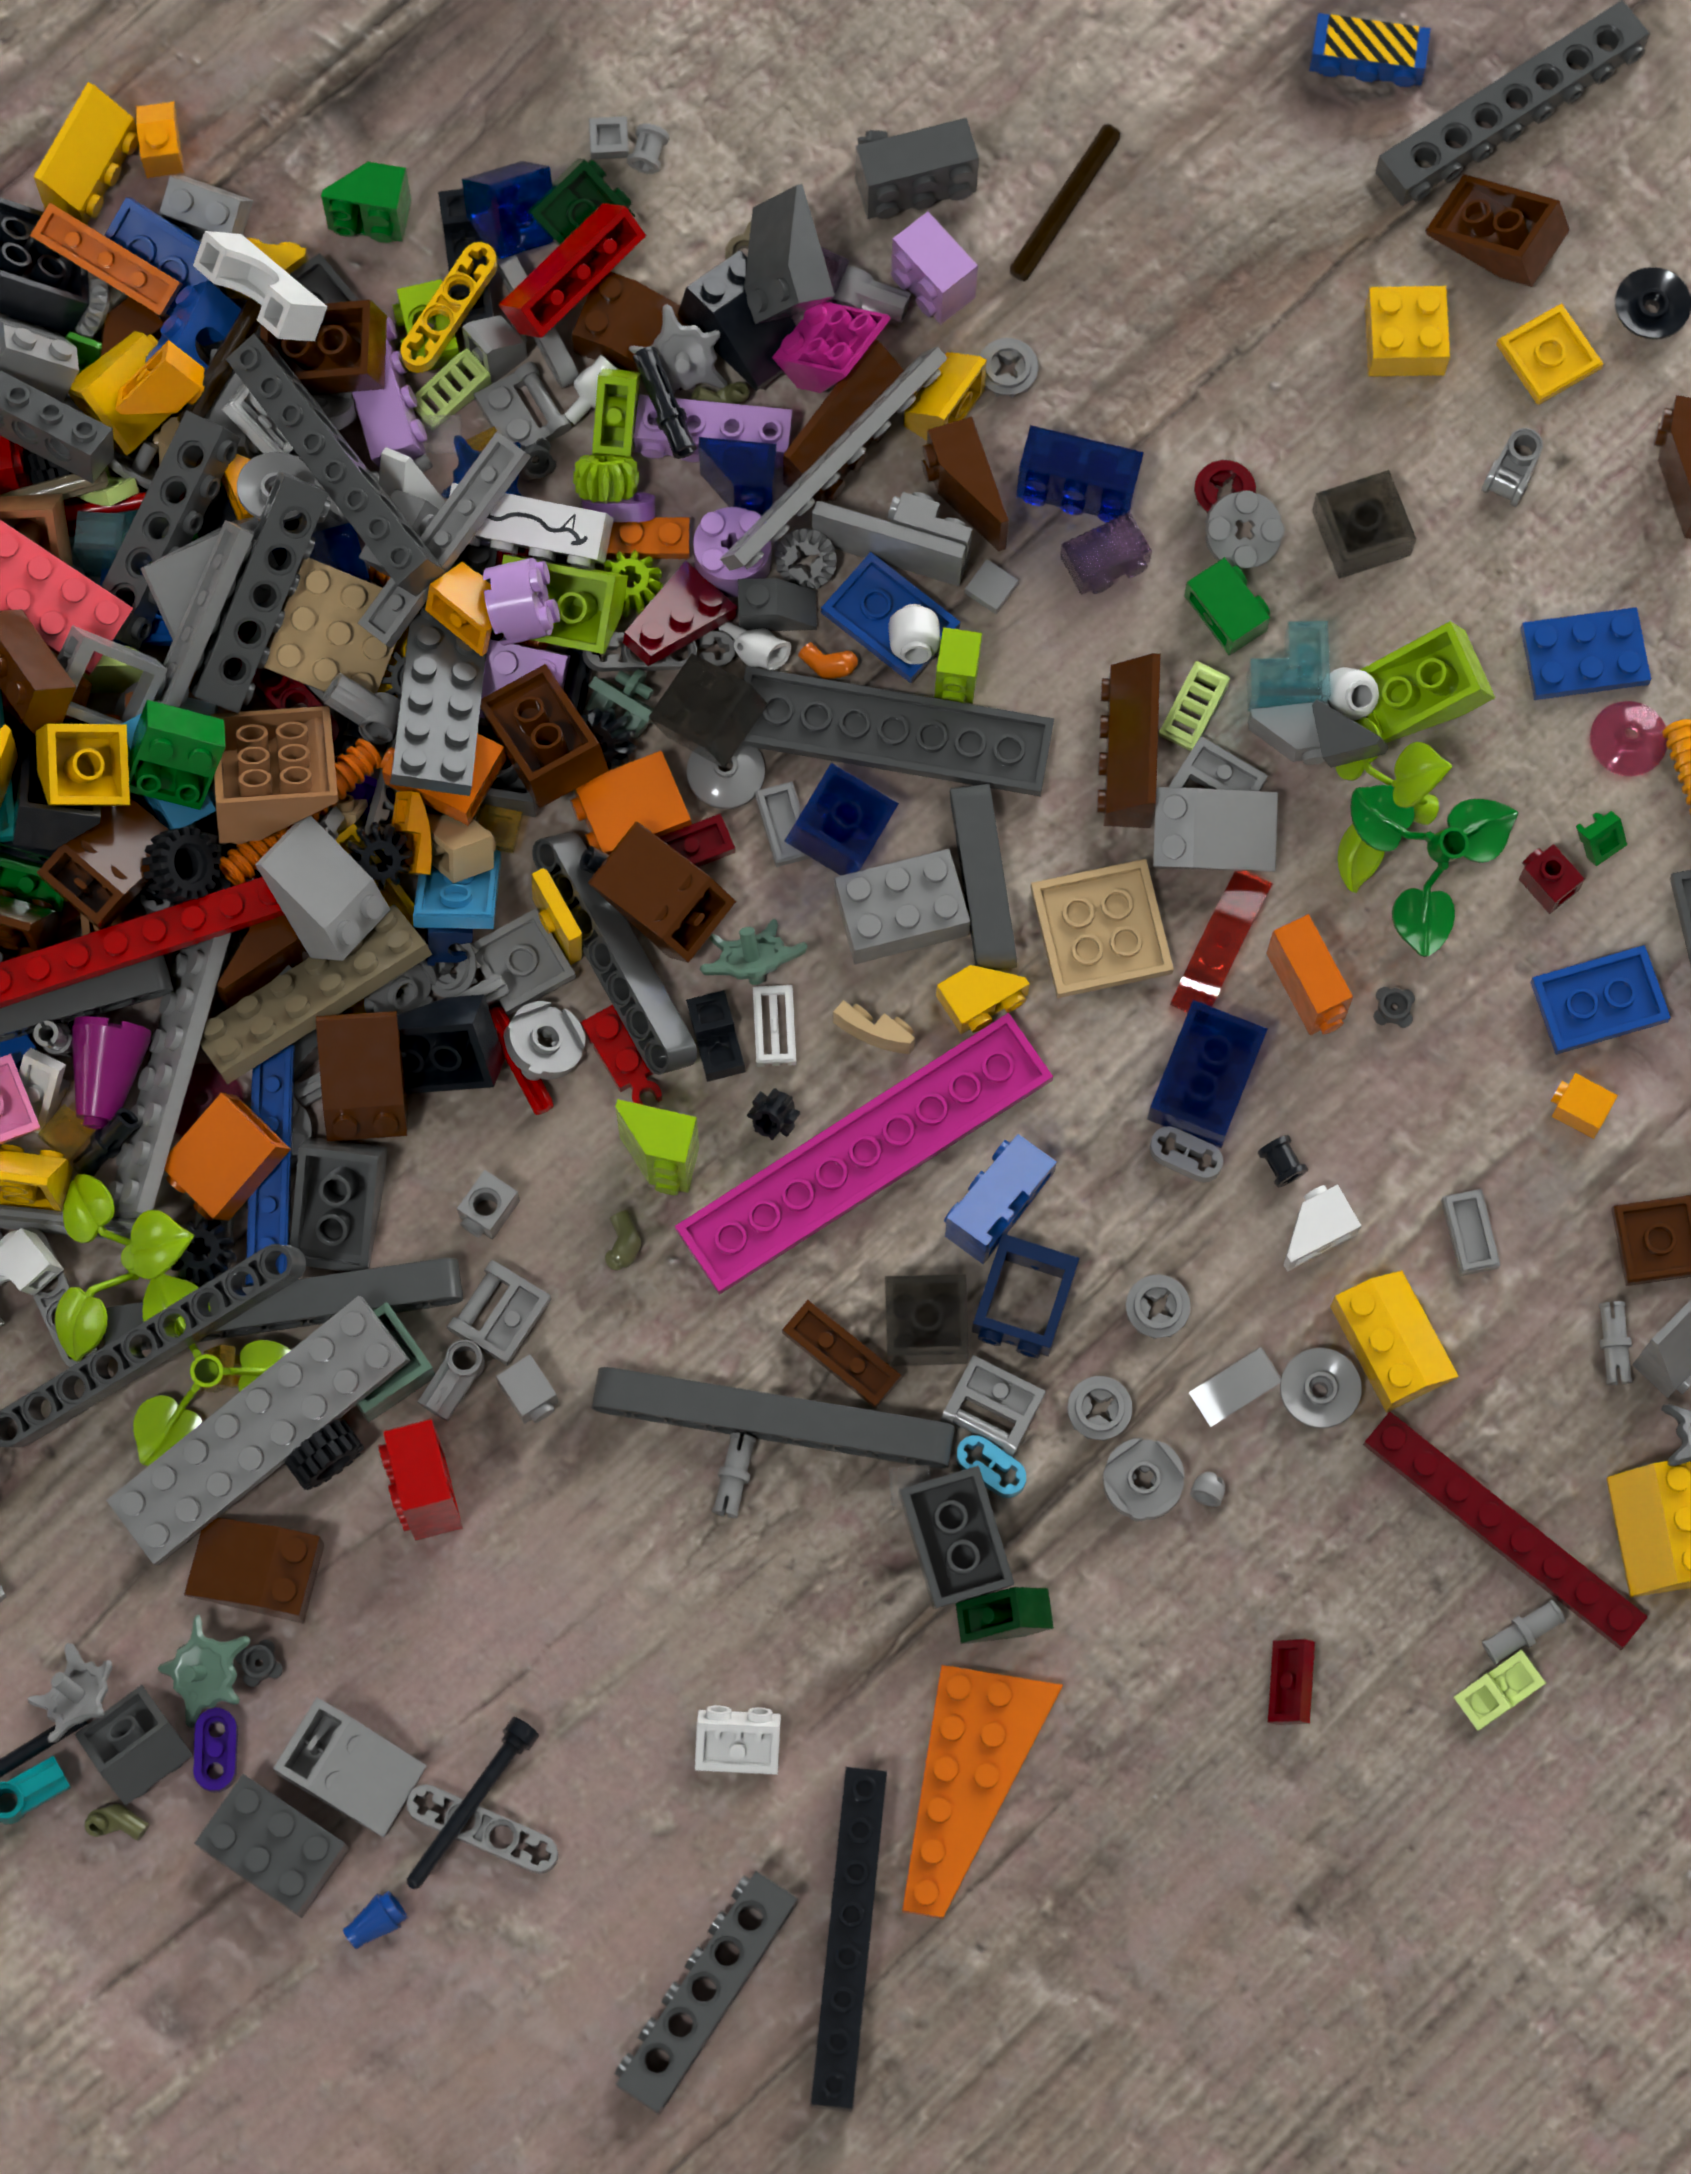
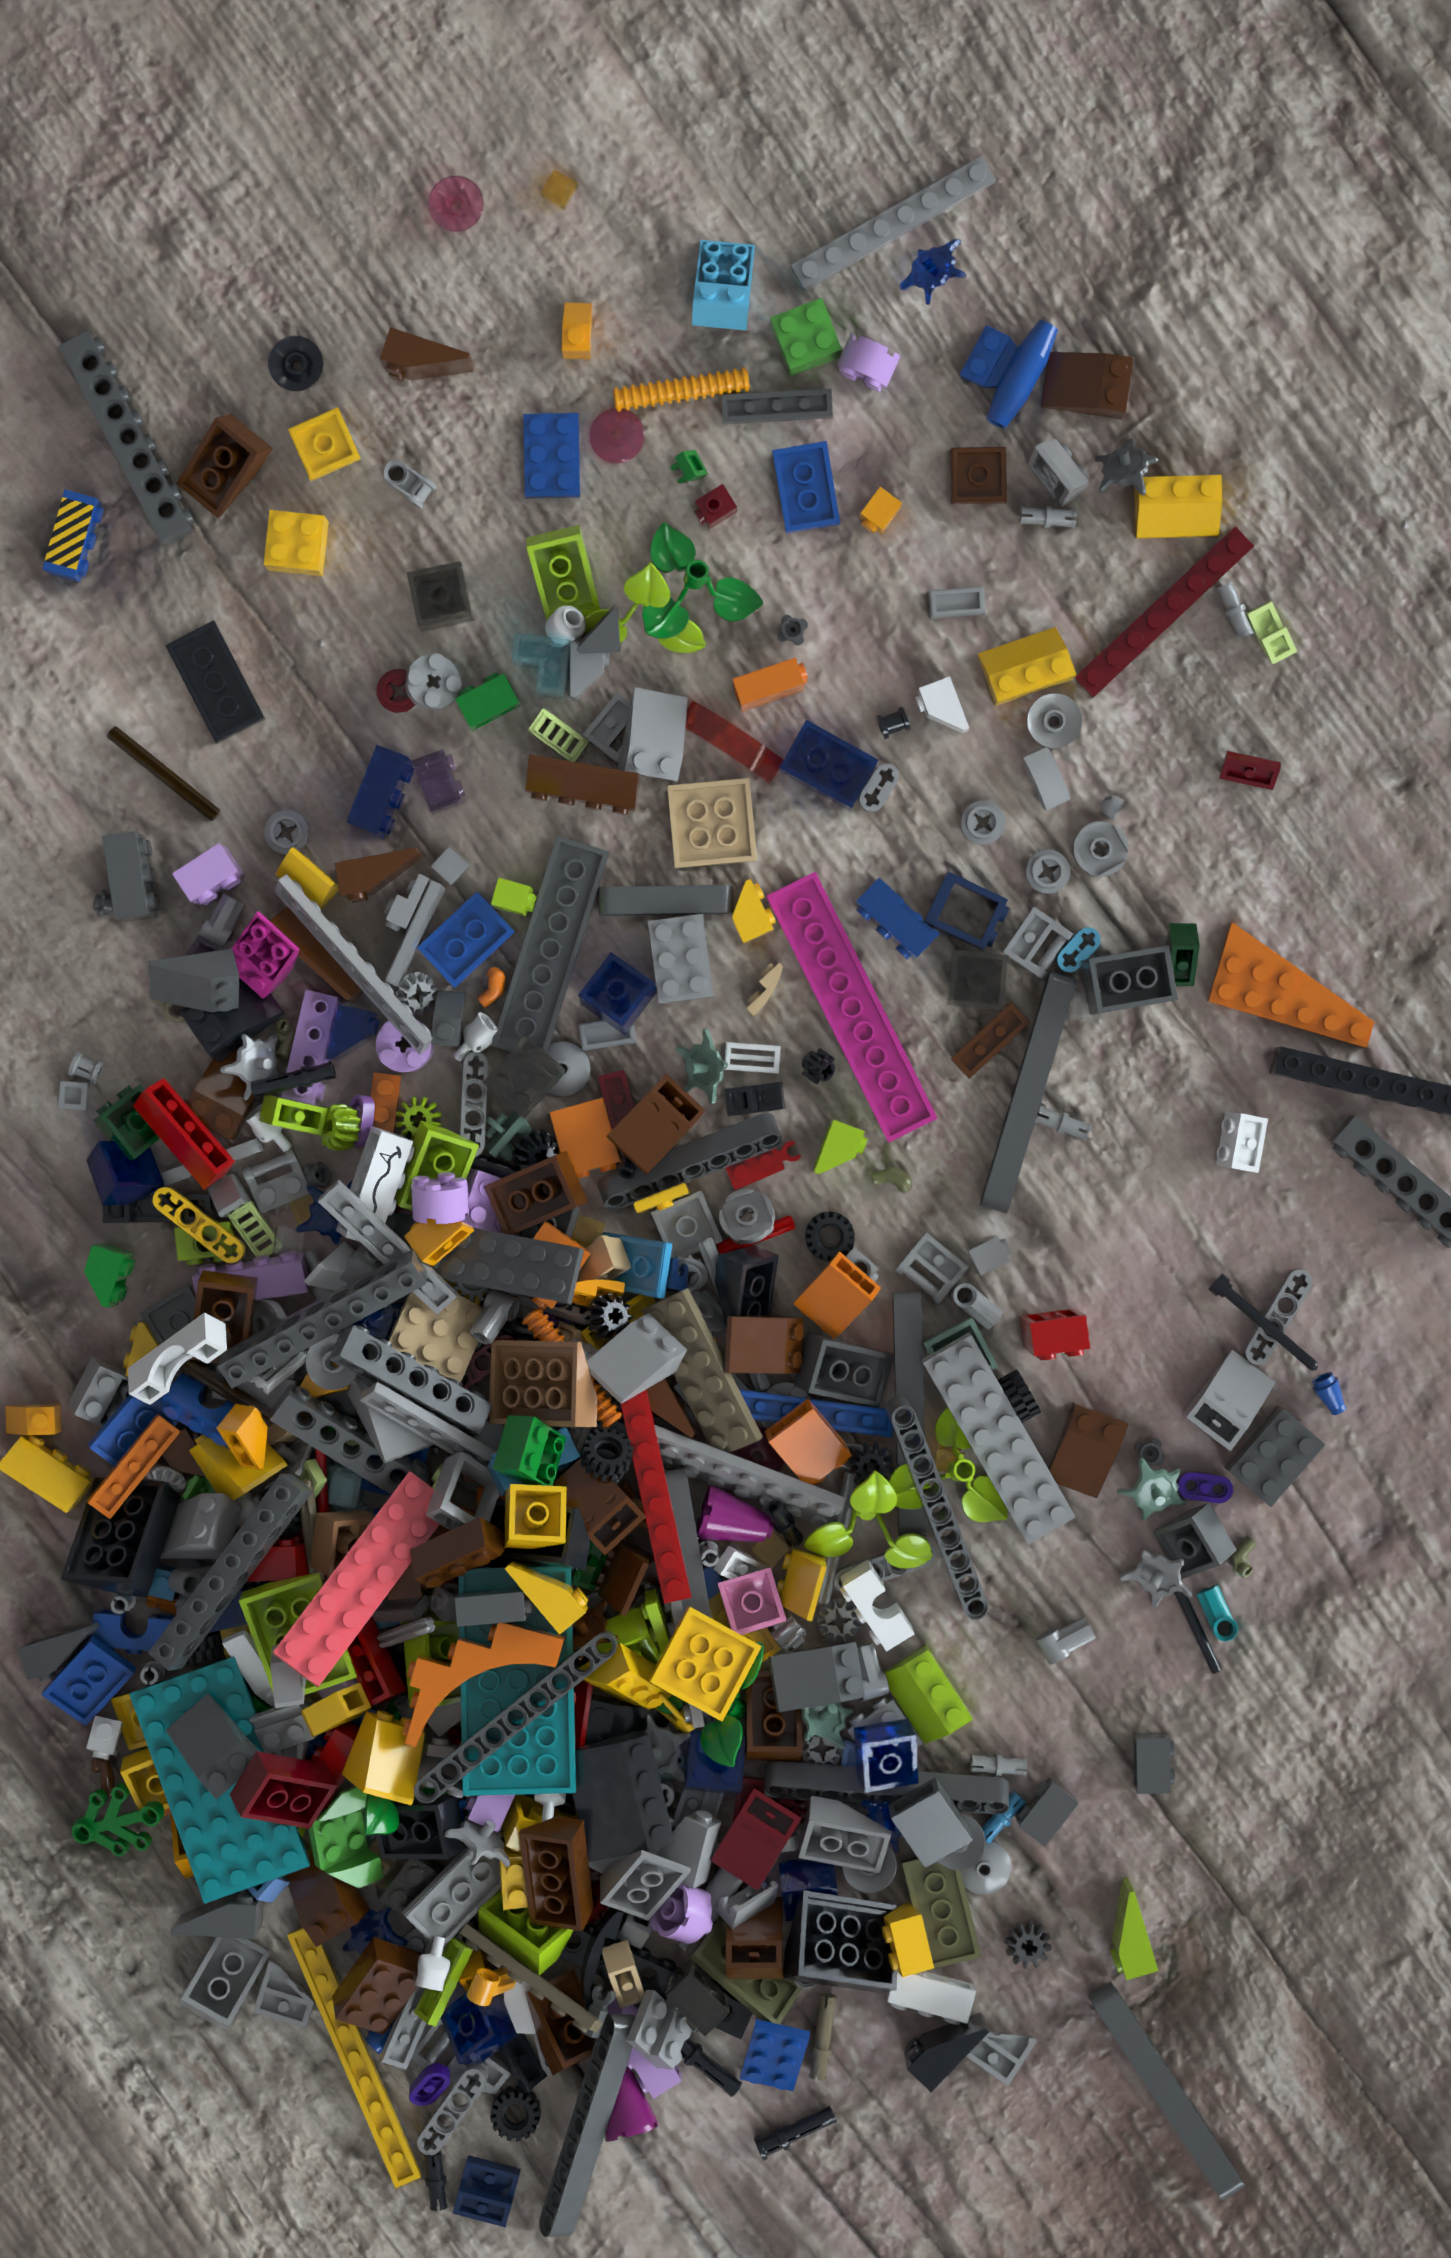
camera: 85 degrees left, 15 degrees up
dark red wing [623,560,737,667] -> none
white head [888,604,941,664] -> none
none -> black tile [165,620,266,744]
none -> orange brick [793,1252,881,1340]
none -> black tyre [805,1211,855,1261]

